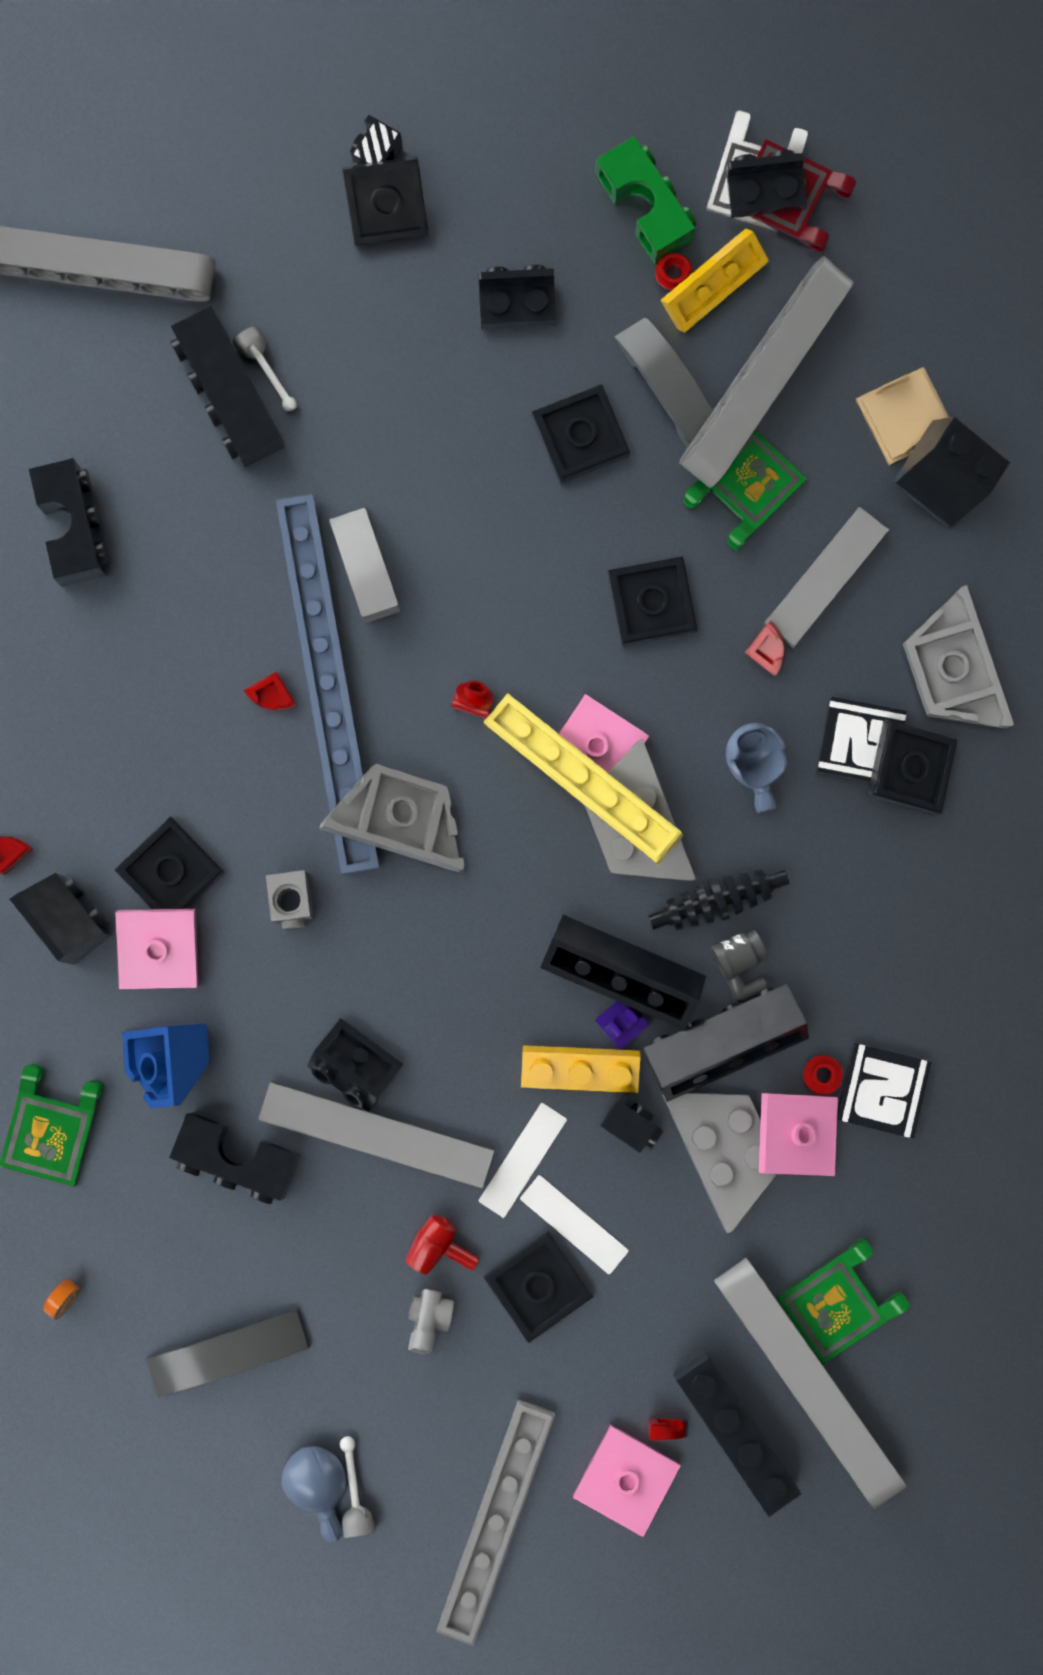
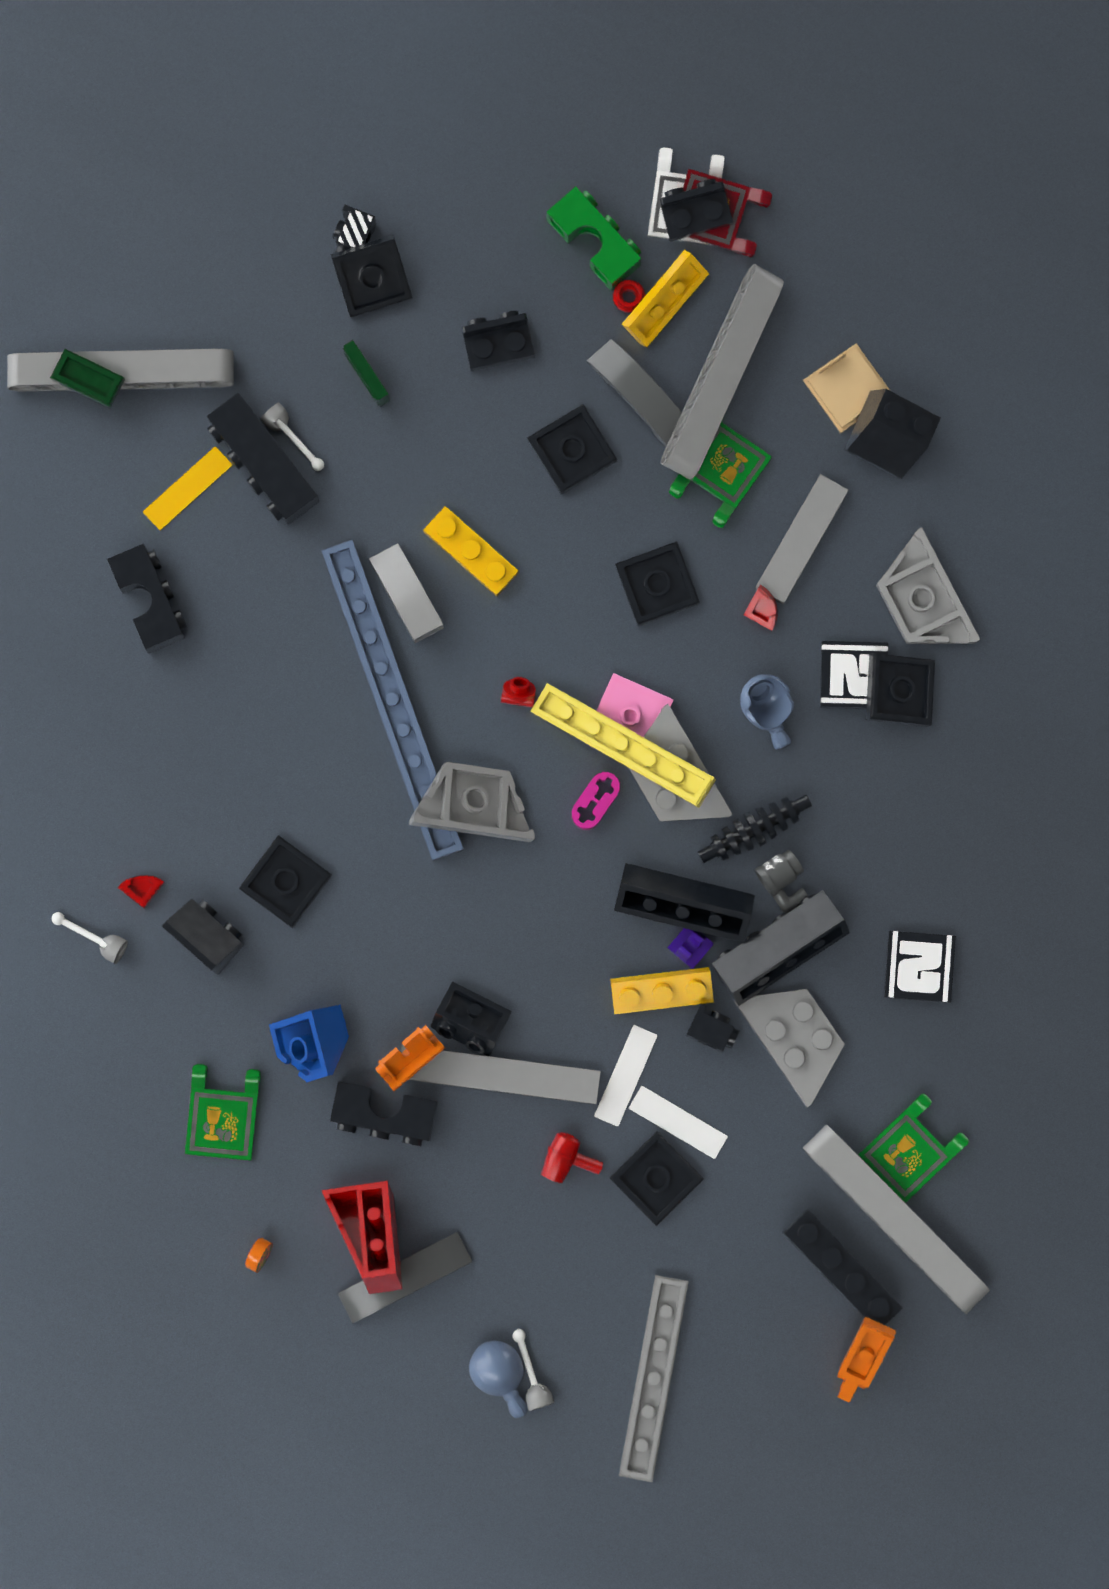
camera: 10 degrees left, 0 degrees up
bright pink plate [116,909,199,989] -> none
red tile [244,671,297,711] -> none
light grey brick [266,870,314,930] -> none
light grey plate [408,1289,454,1355] -> none
bright pink plate [573,1424,681,1537] -> none
red tile [648,1418,688,1441] -> none
bright pink plate [758,1093,838,1176] -> none
red plate [803,1055,843,1095] -> none
none -> dark green tile [50,349,125,408]
none -> yellow sticker [143,447,232,530]
none -> red wedge [321,1181,402,1294]
none -> dark green tile [343,340,390,407]
none -> orange hinge [375,1025,445,1092]
none -> yellow plate [423,506,519,597]
none -> dark pink beam [572,772,620,830]
none -> orange hinge [837,1317,896,1403]

